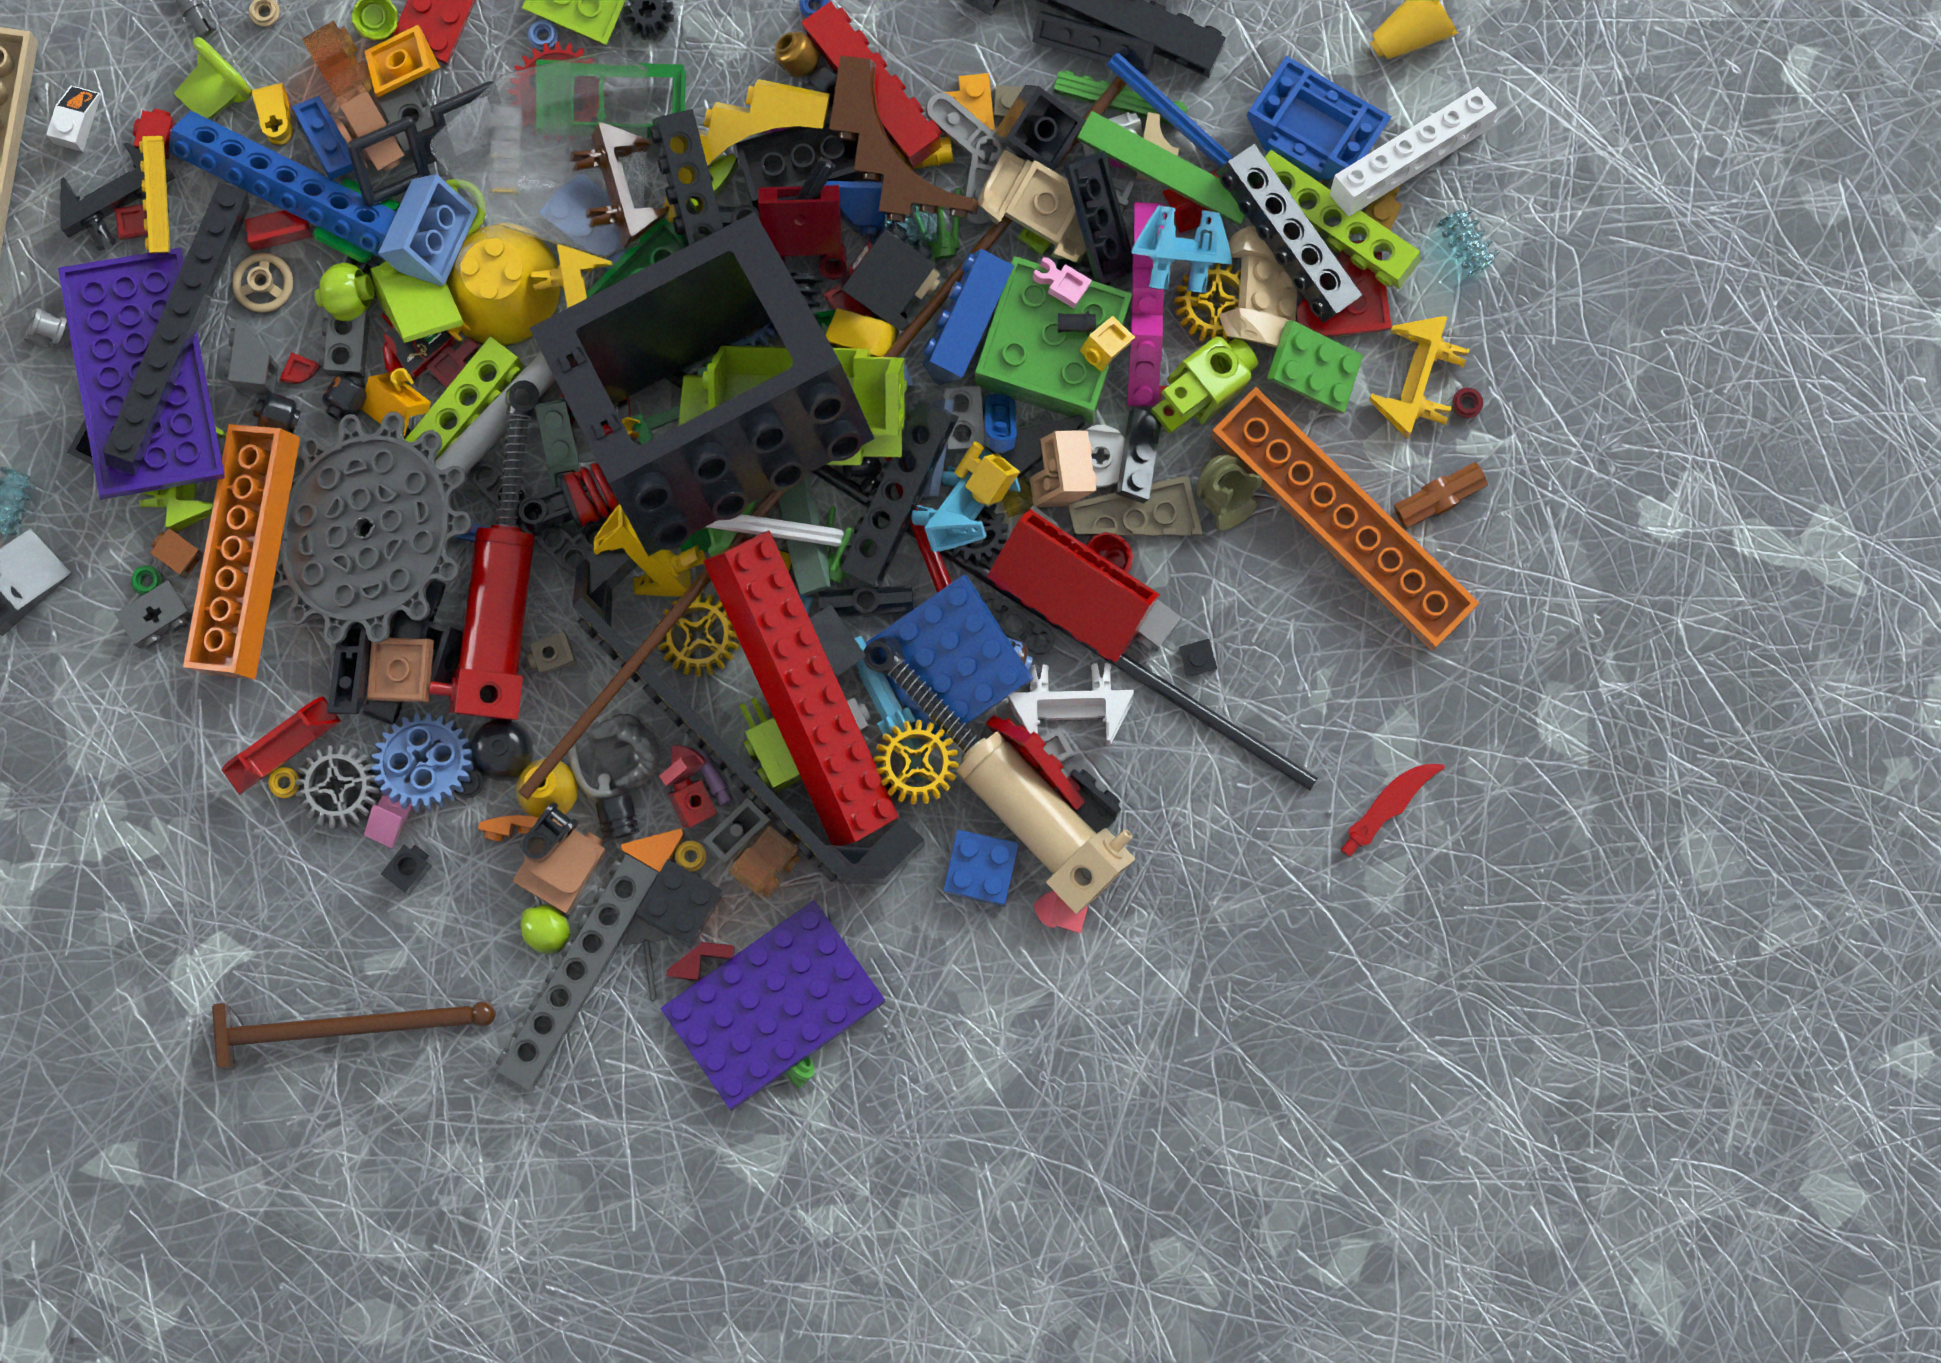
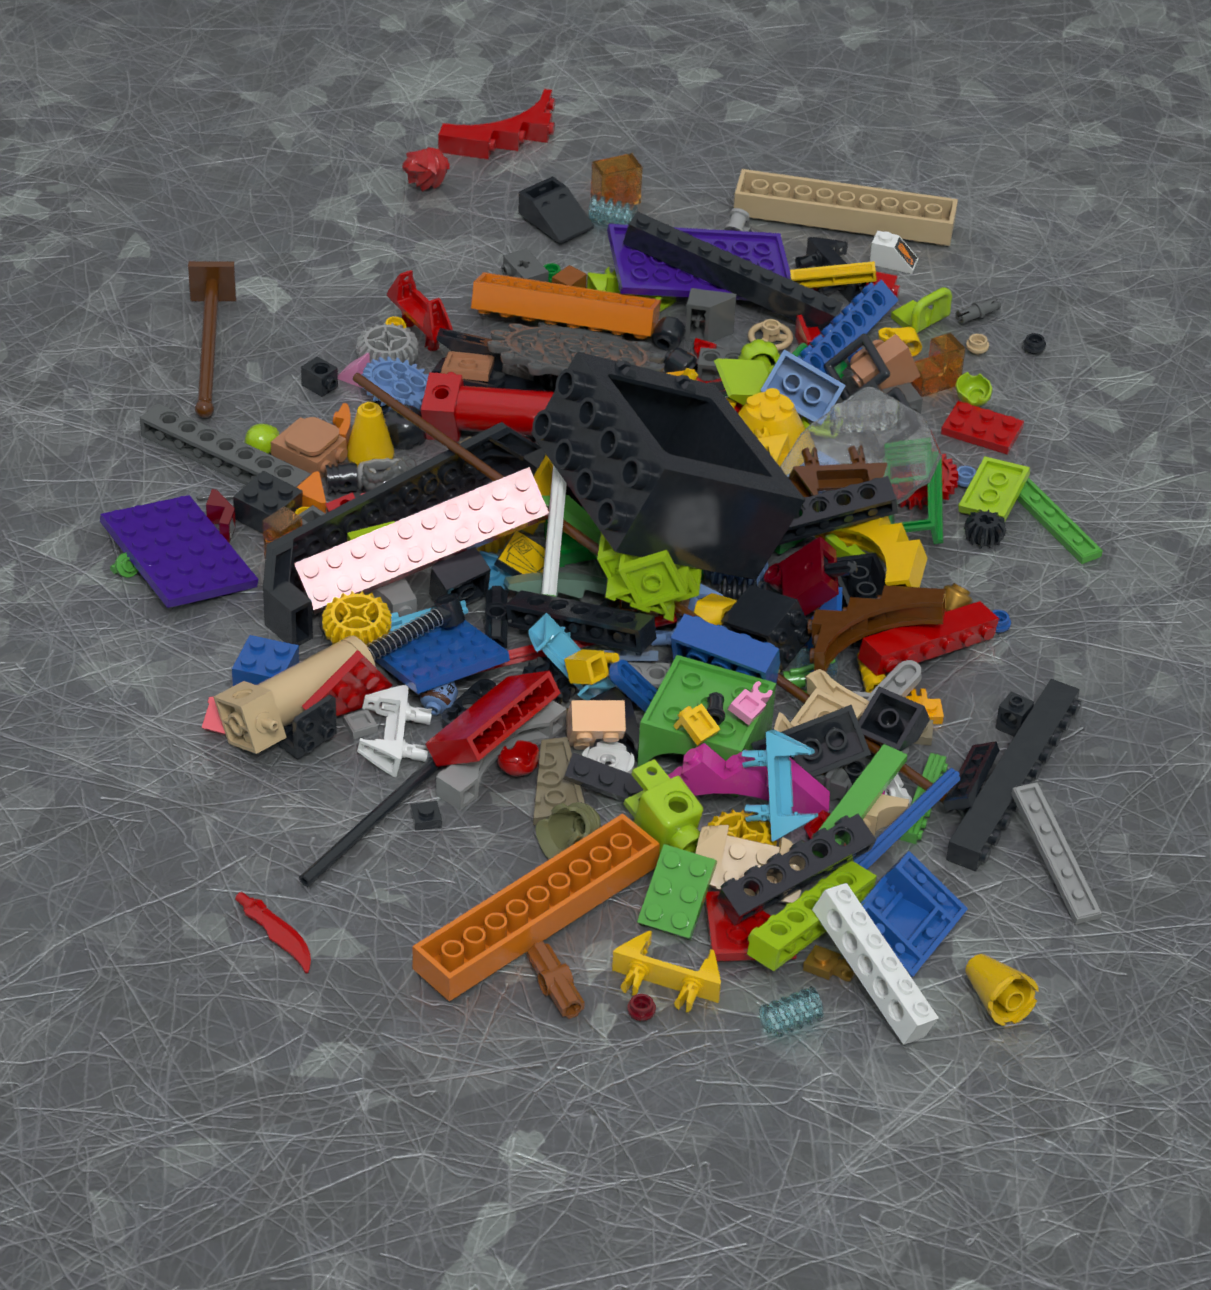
camera: 90 degrees right, 40 degrees down
light orange slope [364,25,440,97] -> none
black piece [522,802,579,863] -> none

